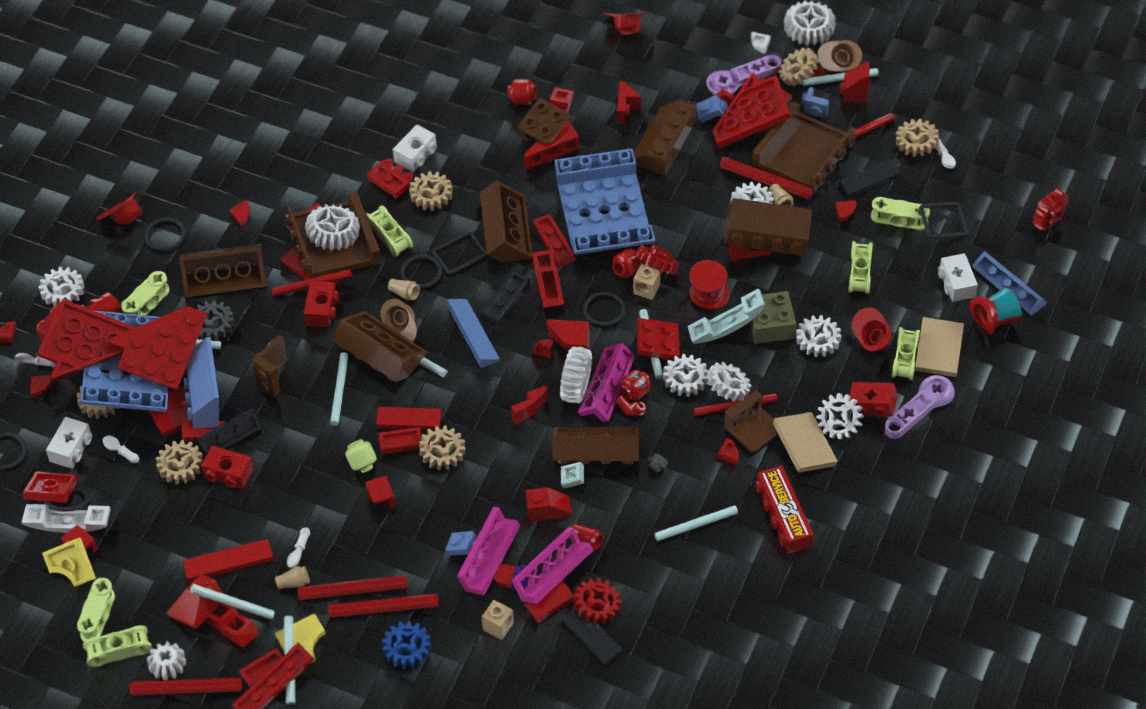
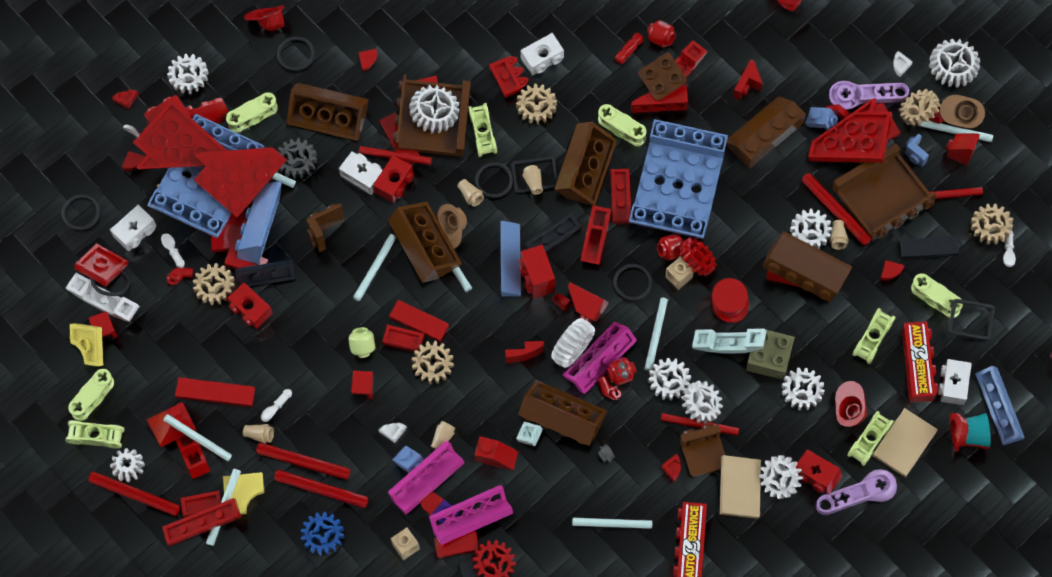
camera: 25 degrees right, 15 degrees up
red cone [573,524,604,550] -> none
red plate [636,318,680,361] -> none
none -> red arm [167,268,194,285]
none -> white brick [339,152,383,195]
none -> white tile [379,423,406,443]
none -> tan cone [431,421,455,449]
none -> red brick [518,245,555,299]
none -> tan cone [523,165,543,195]
none -> yellowish green piece [598,104,646,146]
none -> red axle [615,33,643,64]
none -> brick [902,322,938,403]

